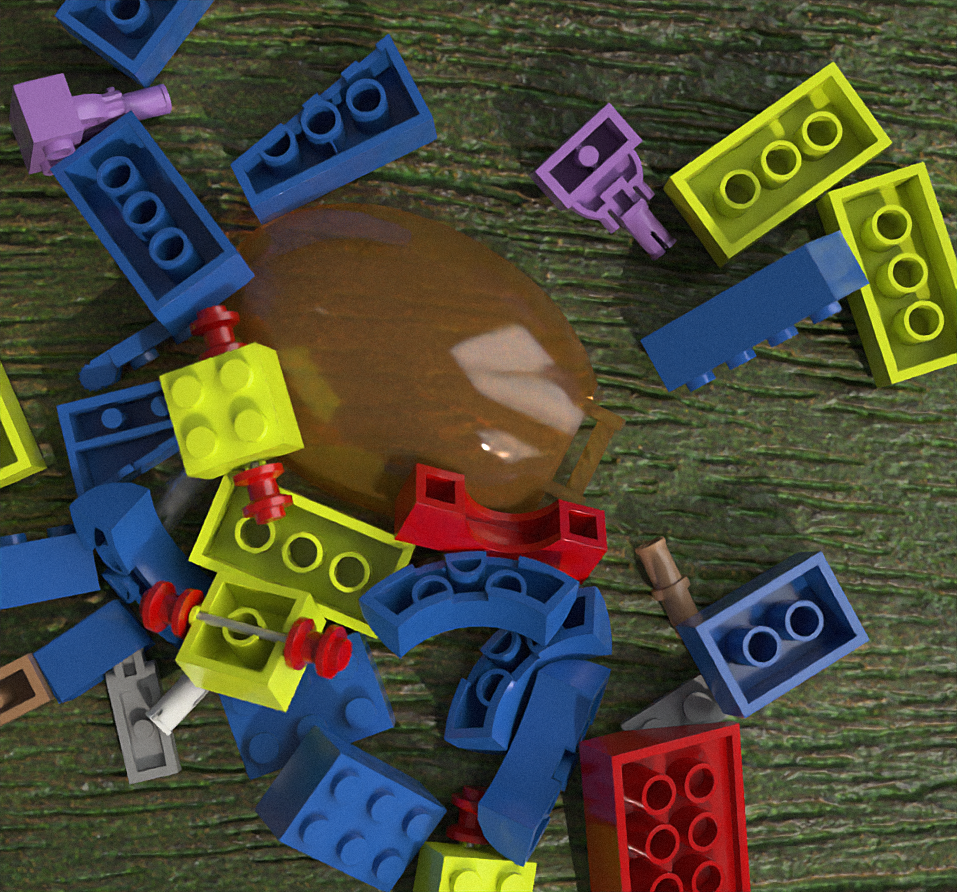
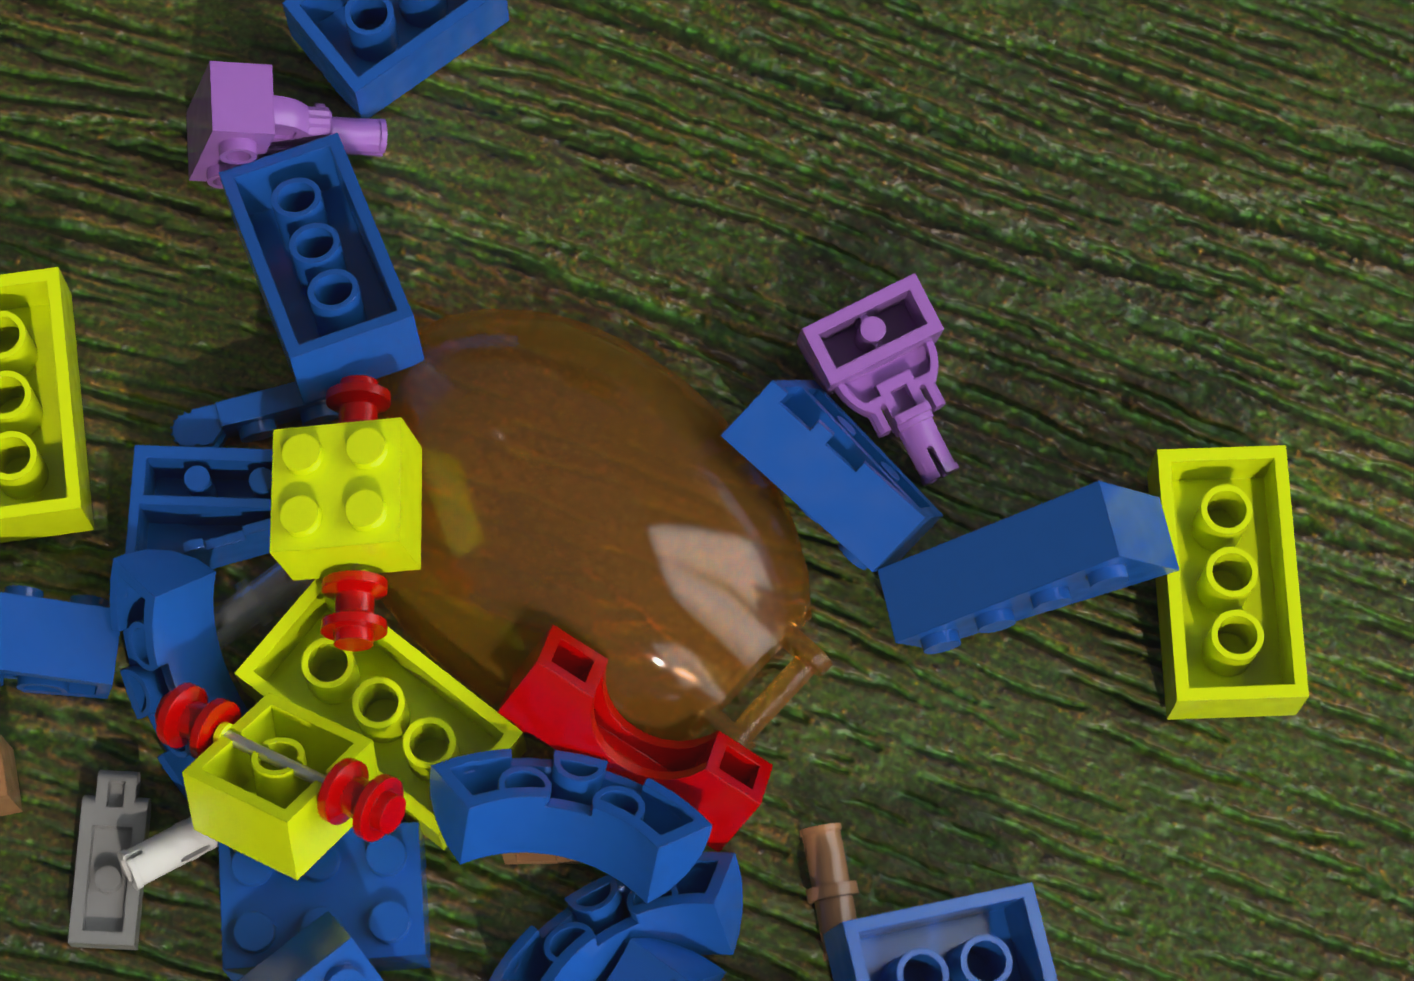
camera: 20 degrees right, 15 degrees down
blue piece [33,599,155,704] -> none
blue wedge [230,34,437,225] -> none
neon yellow brick [663,61,892,268] -> none
none -> blue wedge [721,380,943,572]

